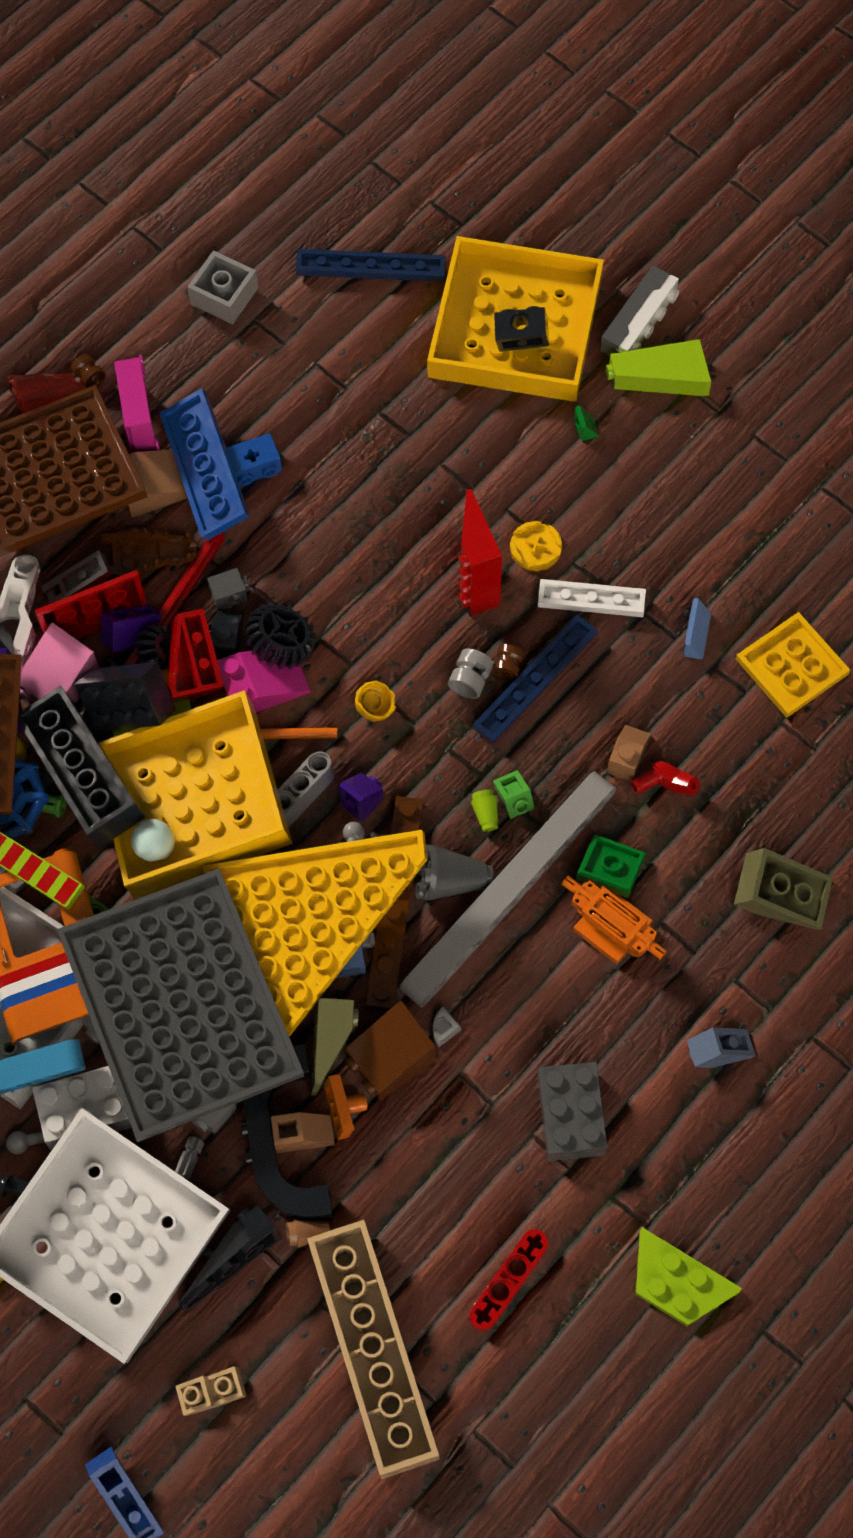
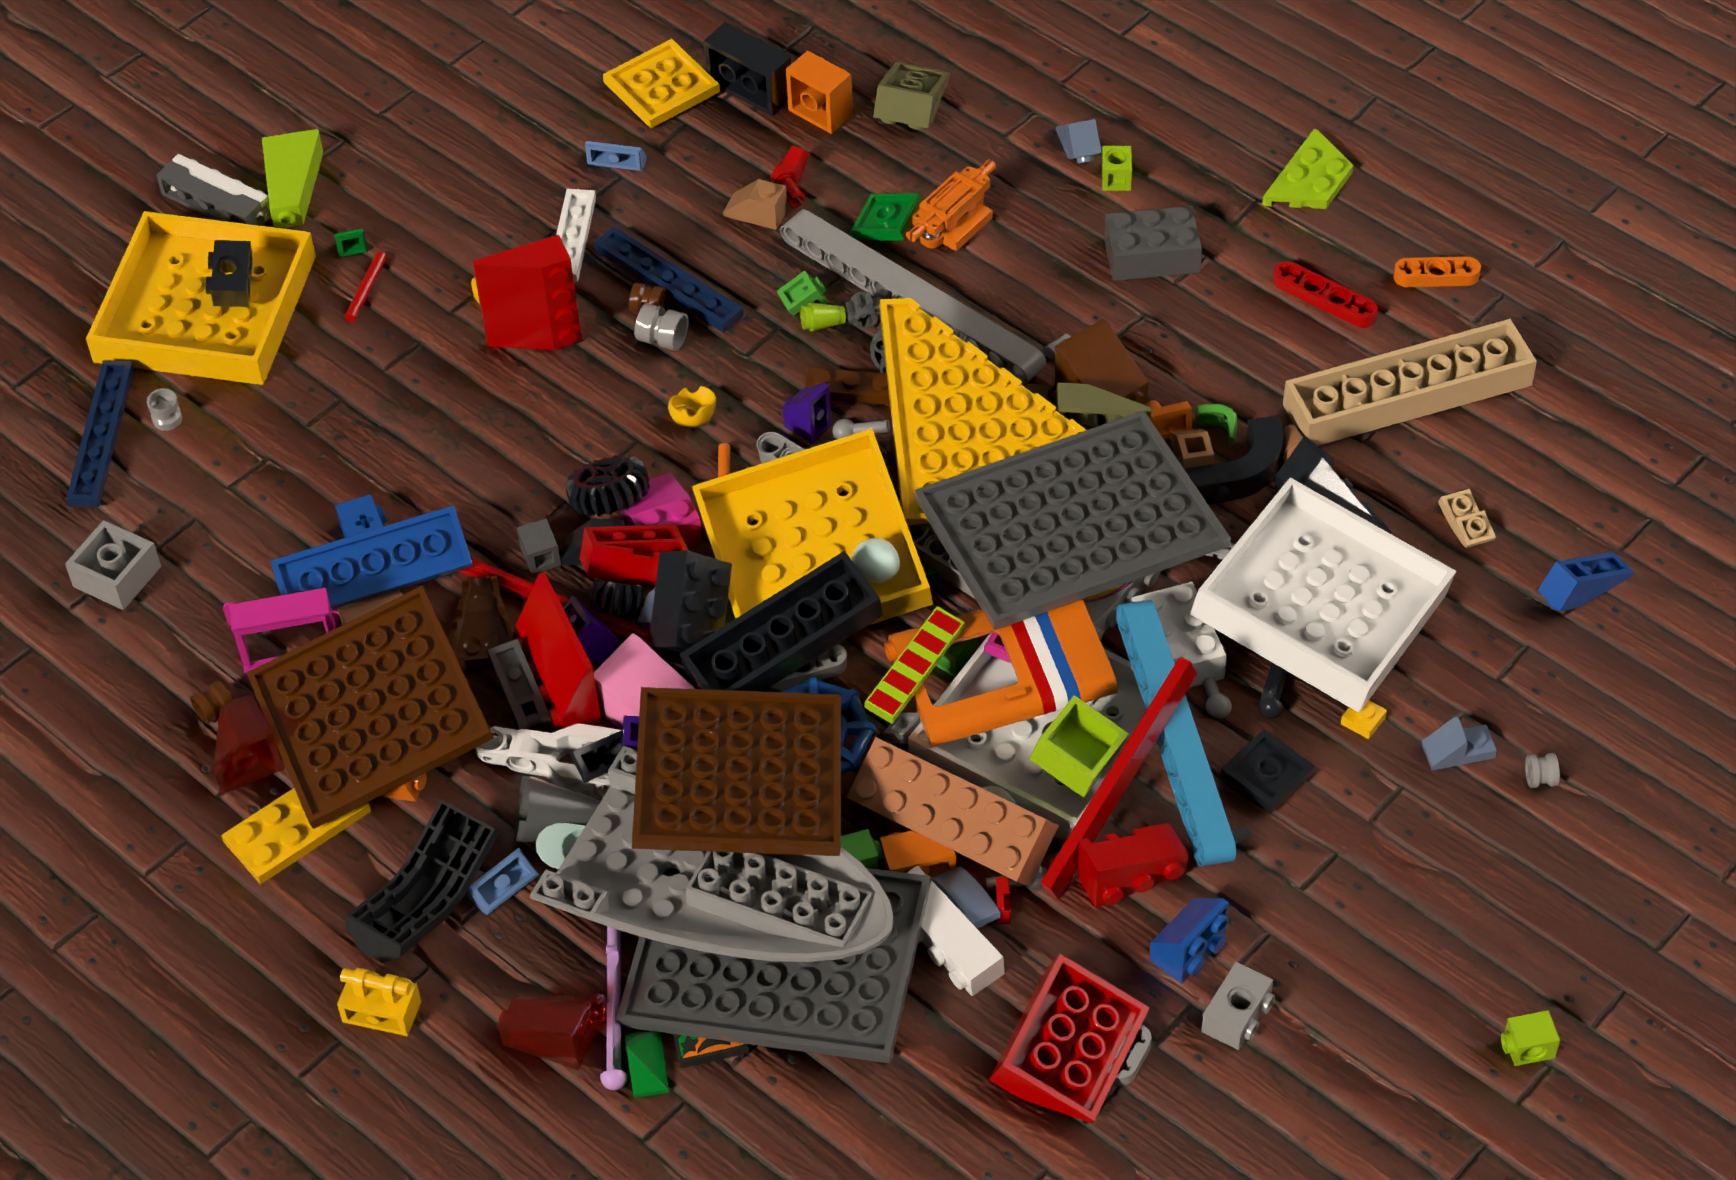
camera: 90 degrees left, 15 degrees down
none -> light grey wheel [146,388,183,431]
none -> red bar [344,251,387,322]
none -> black brick [704,22,791,116]
none -> orange brick [786,50,853,134]
none -> dark grey gear [845,292,881,329]
none -> lime brick [1102,146,1132,191]
none -> bright green hair [1194,404,1238,446]
none -> orange beam [1393,257,1481,287]

